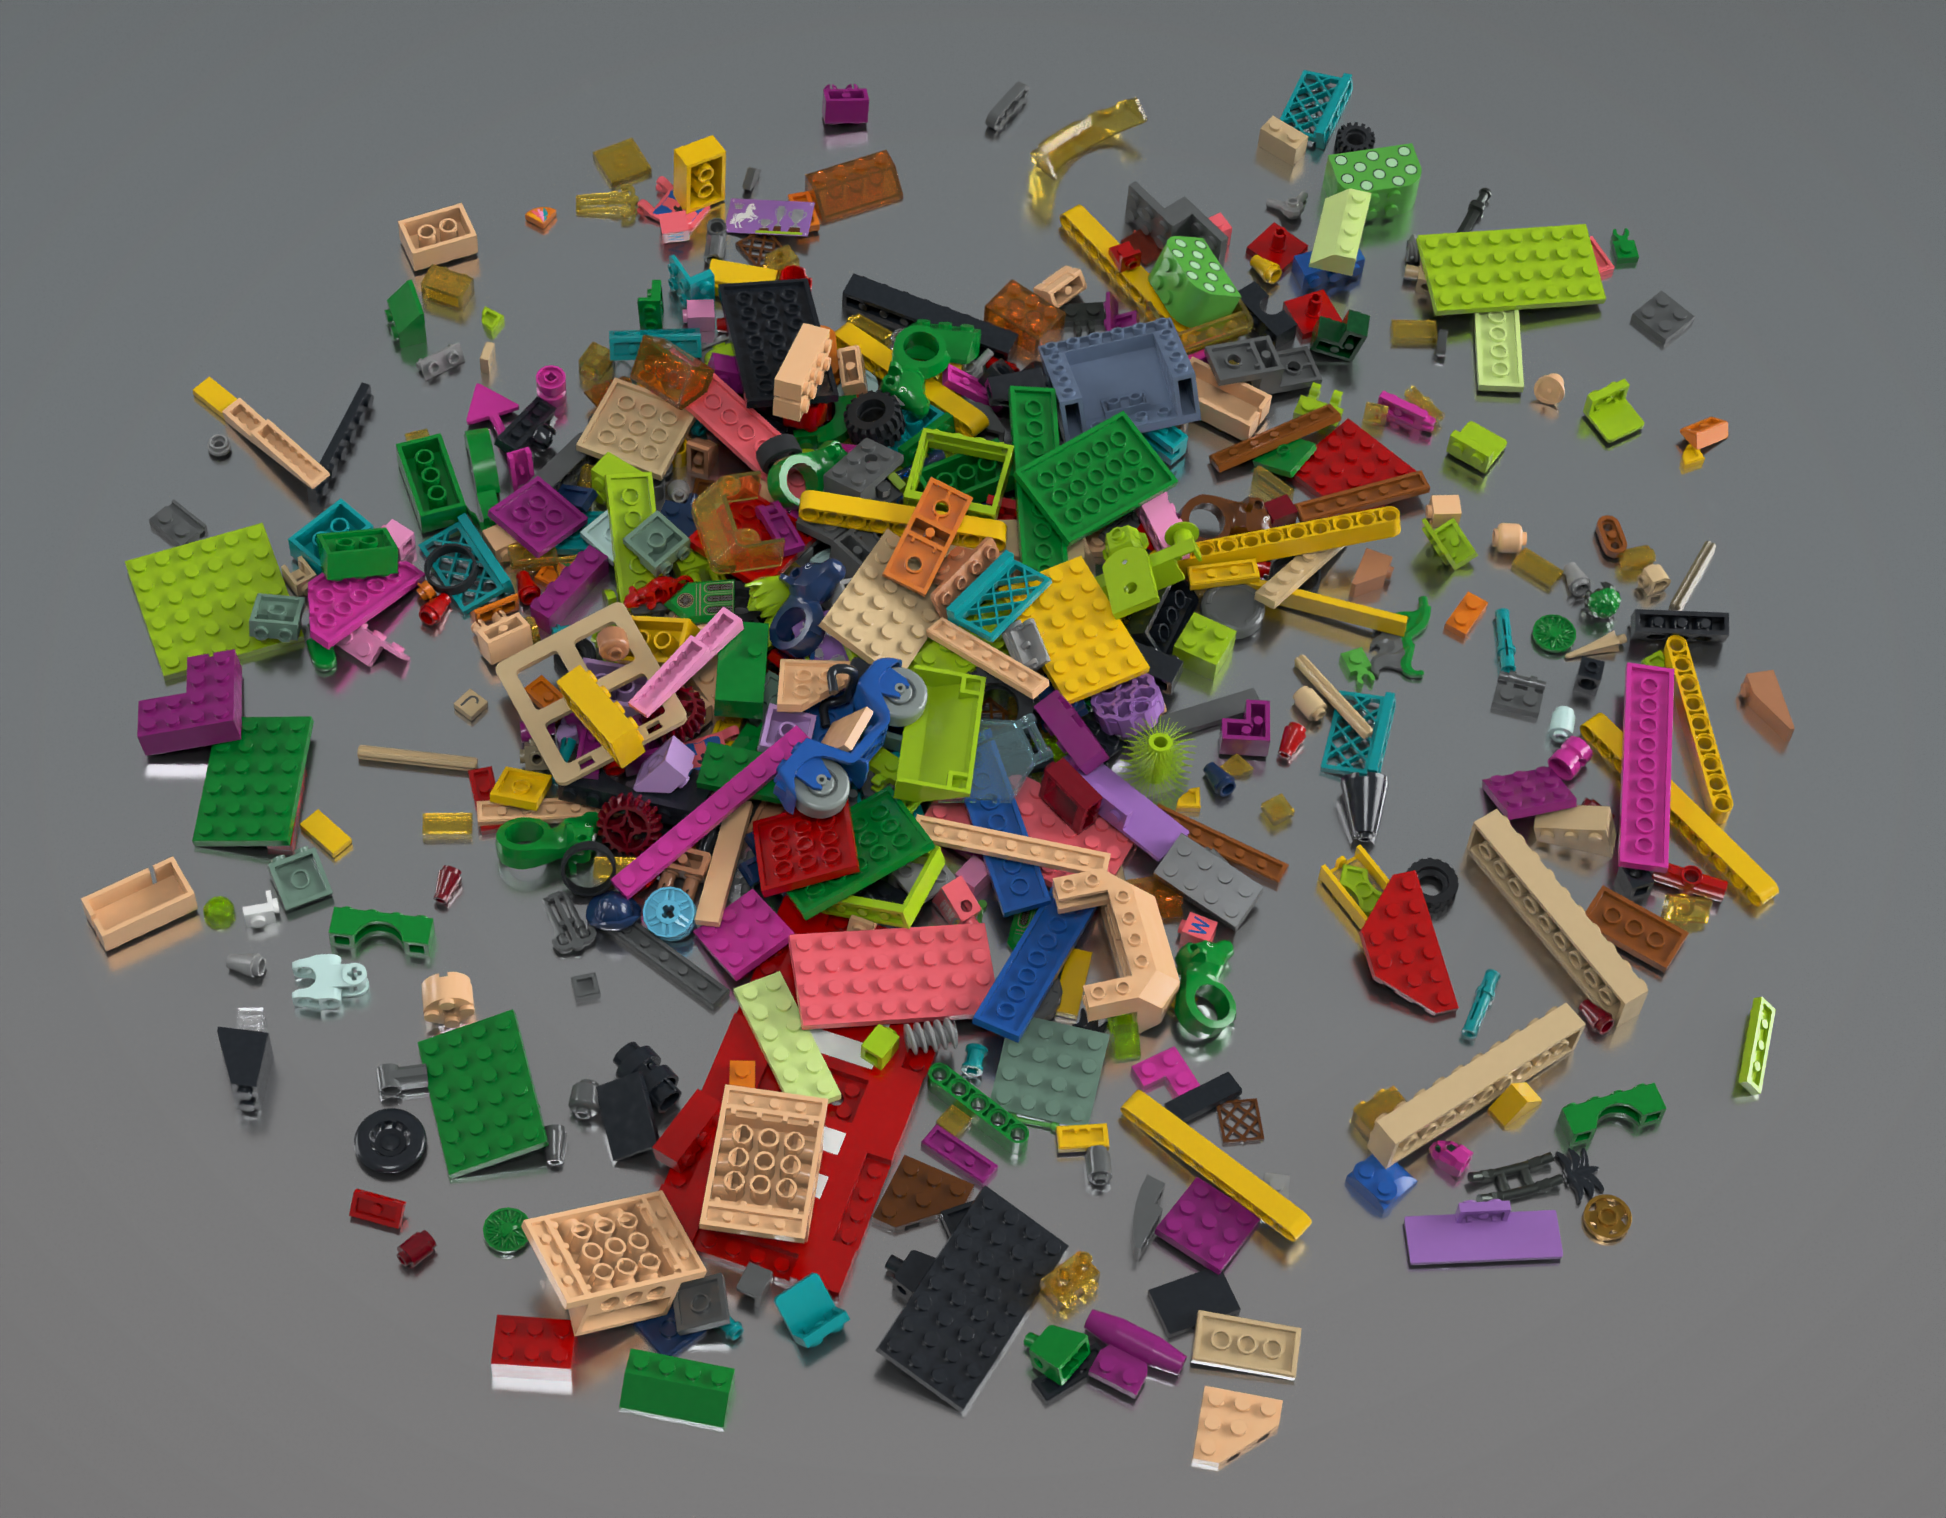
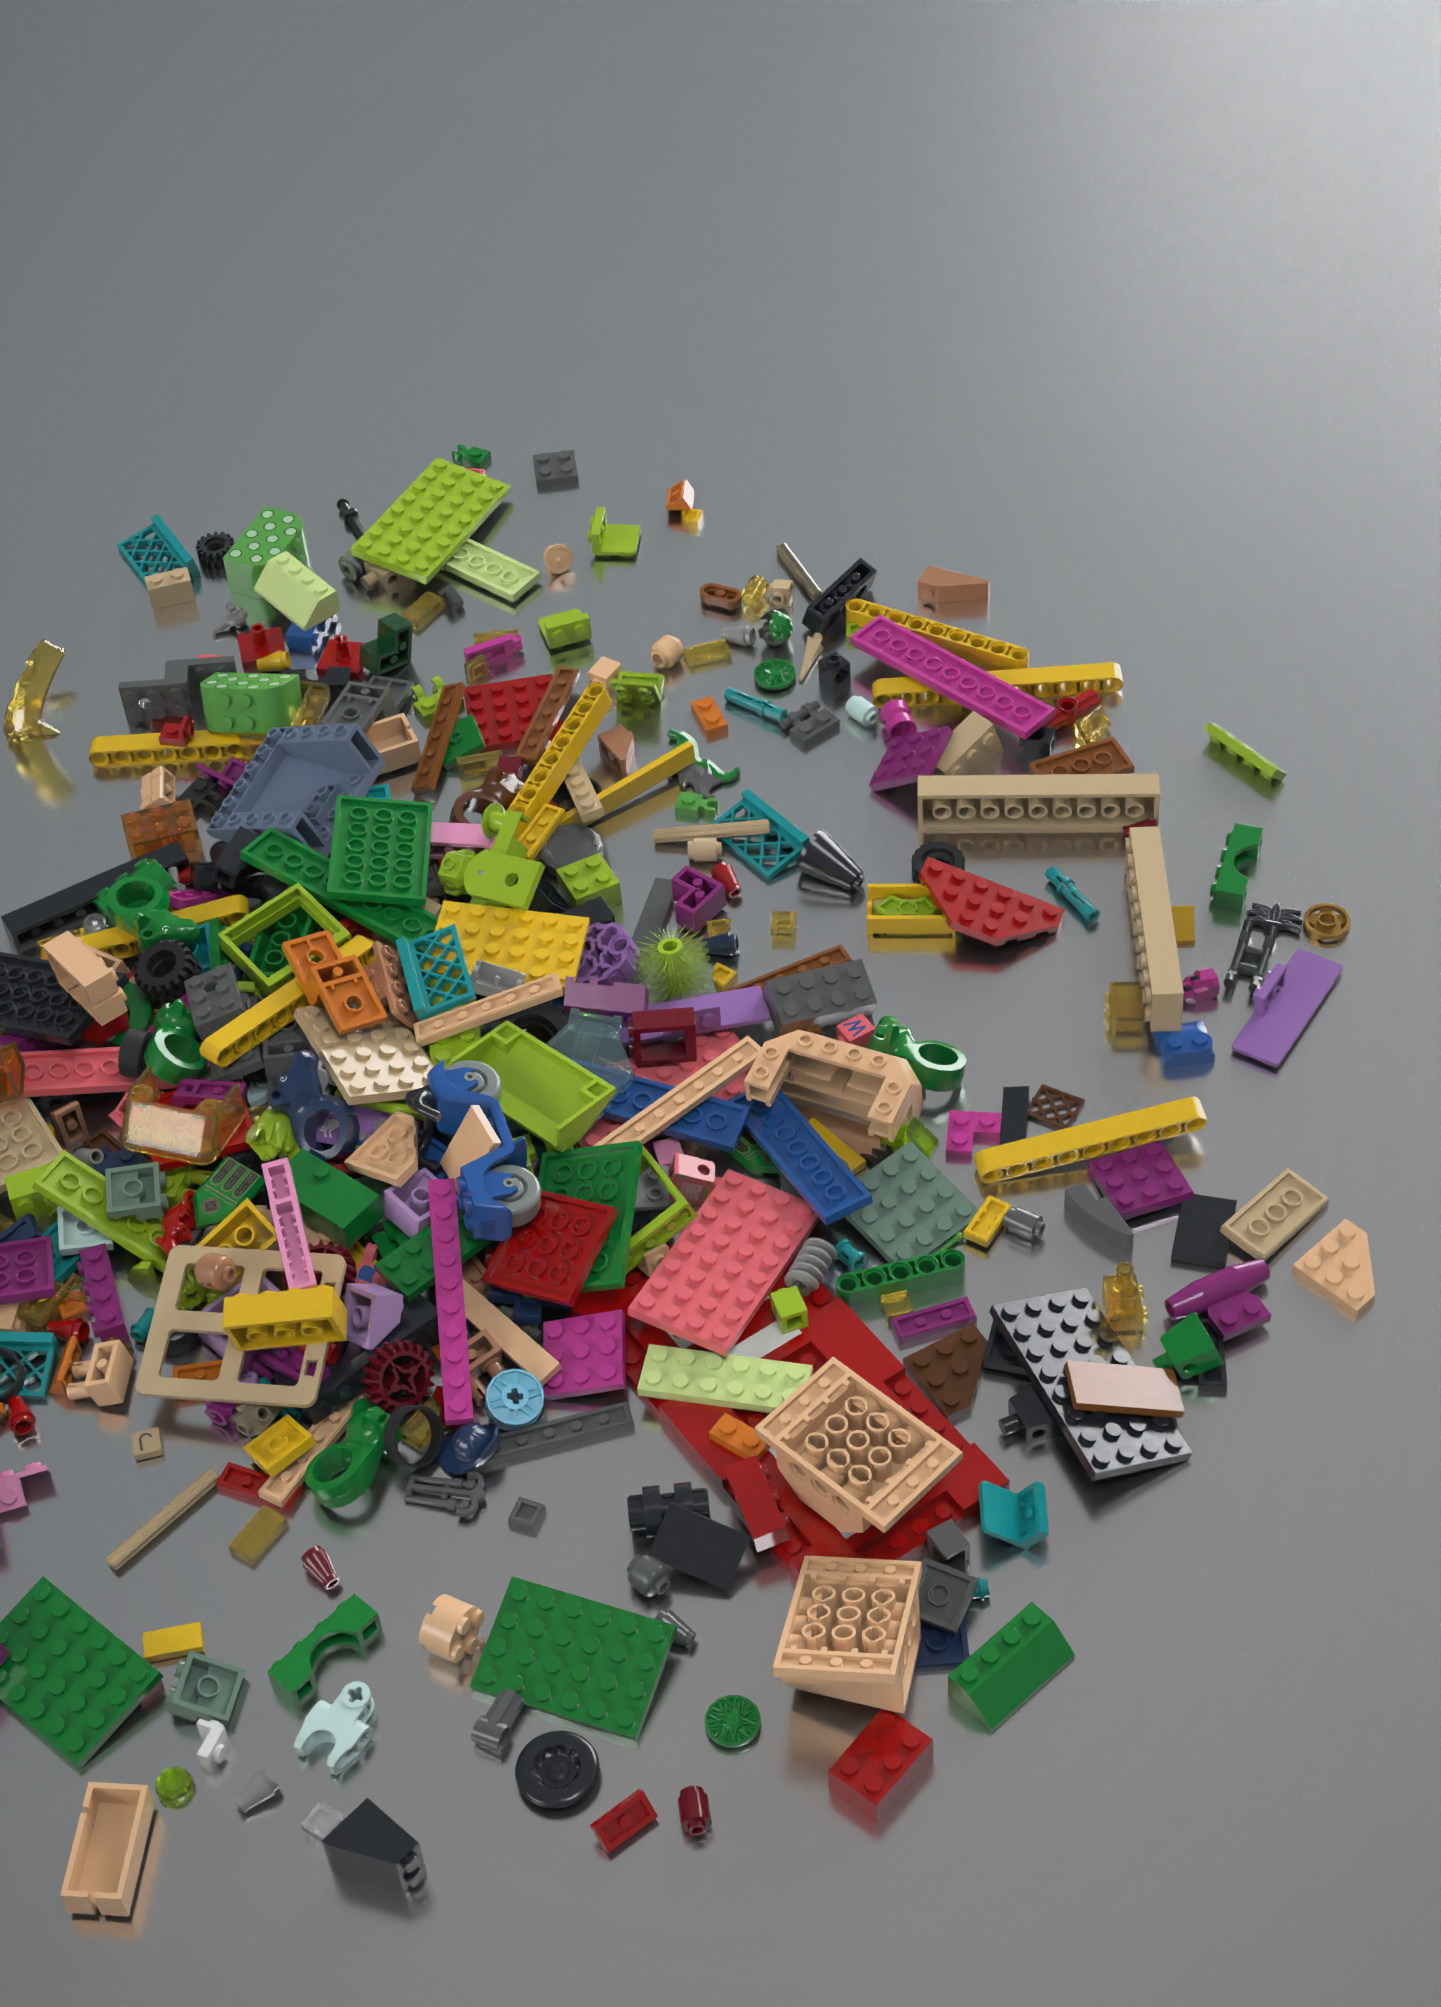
camera: 45 degrees left, 10 degrees down
none -> tile [1064,1360,1185,1418]

